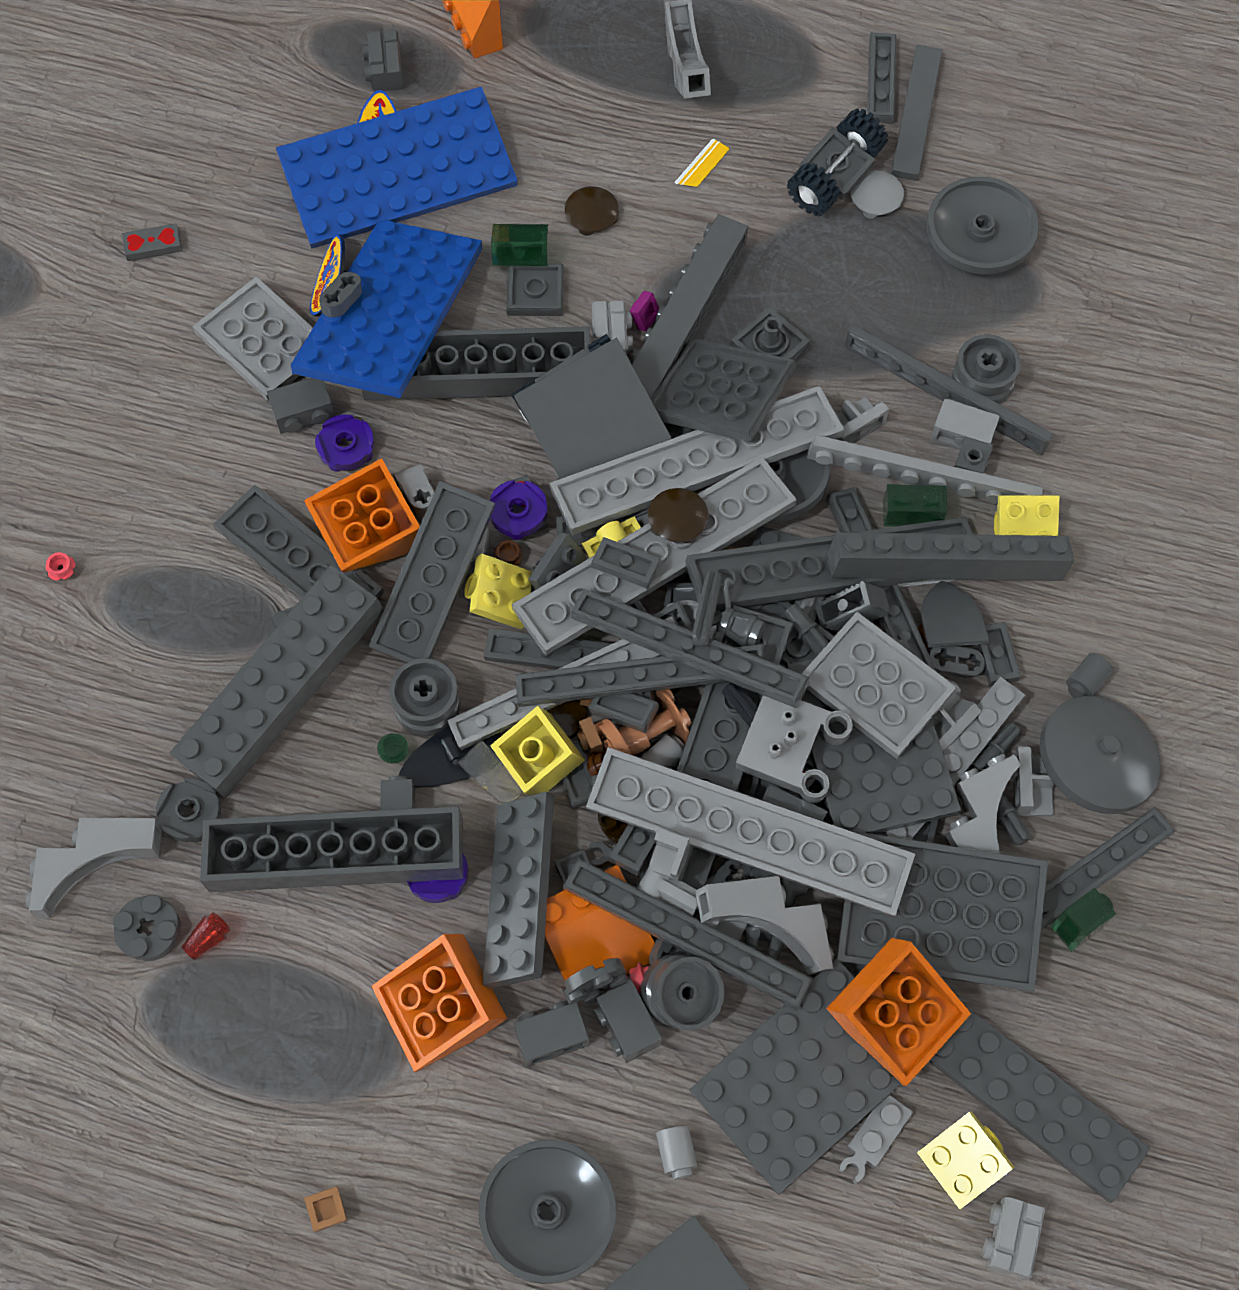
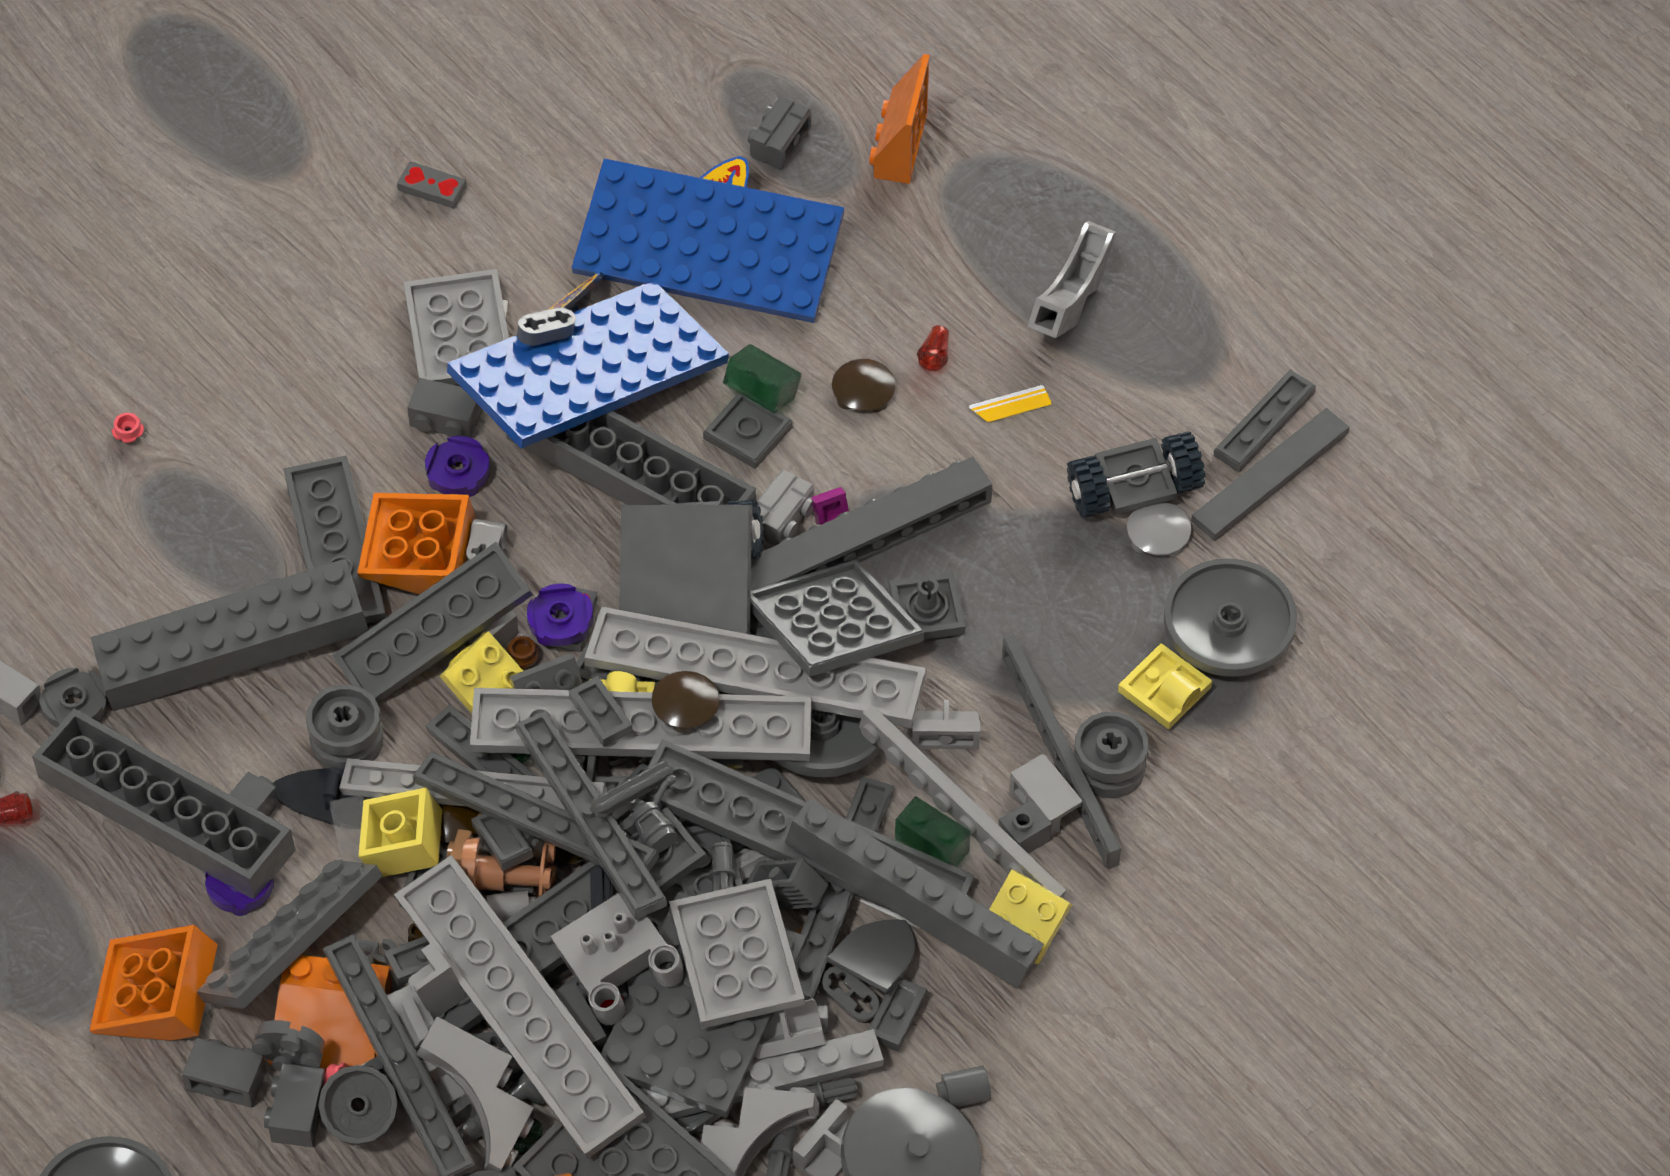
camera: 35 degrees right, 10 degrees down
clear green plate [377,733,409,764] -> none
none -> clear red cone [917,325,949,371]
none -> light yellow plate [1118,643,1212,729]

